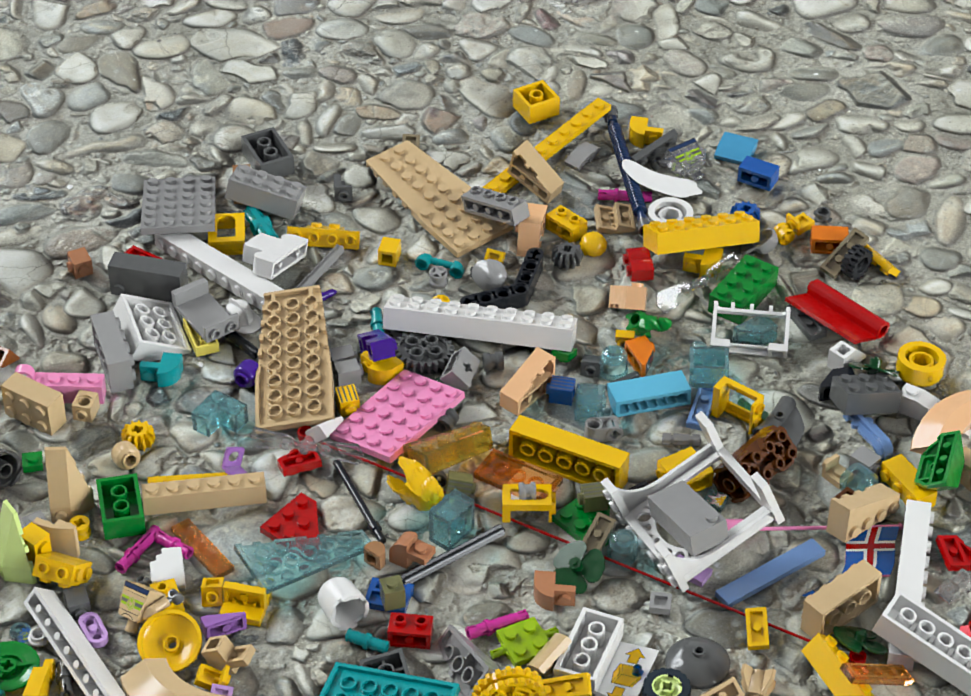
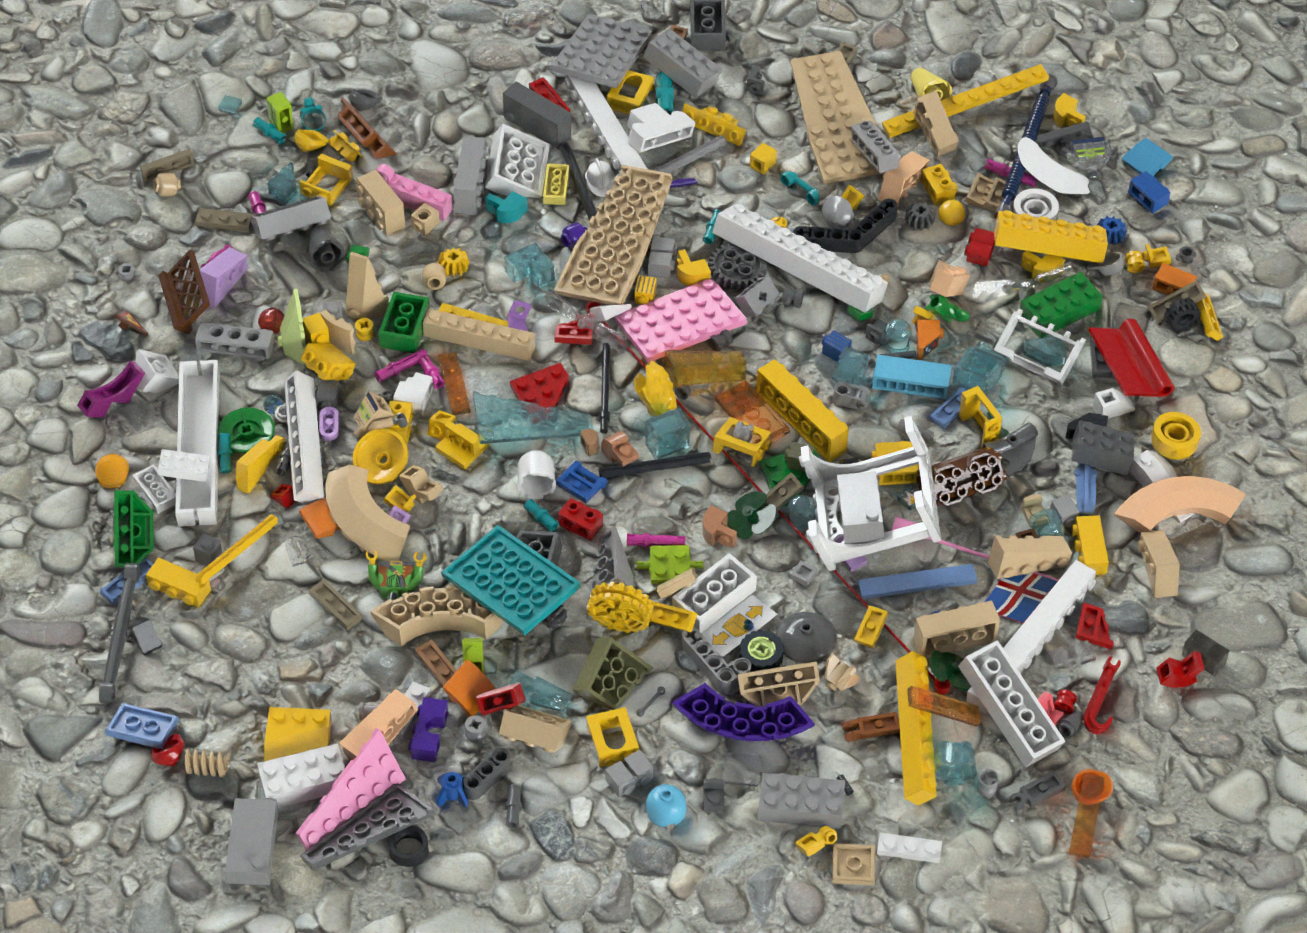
camera: 25 degrees right, 10 degrees up
nougat brick [67,247,93,279] -> none
light grey panel [171,277,240,343] -> none
medium lavender slope [200,612,247,641] -> none
dark purple arch [357,329,397,362] -> none
olive brick [379,575,406,611] -> none
light grey wheel [429,266,448,289] -> none
olive brick [445,470,476,501] -> none
light nougat wedge [499,347,556,416] -> none
yellow brick [513,80,560,124] -> none
light grey slope [564,141,600,172] -> none
dark green piece [848,356,900,377] -> none
green wedge [914,430,965,491] -> none
none -> light yellow cone [910,67,952,100]

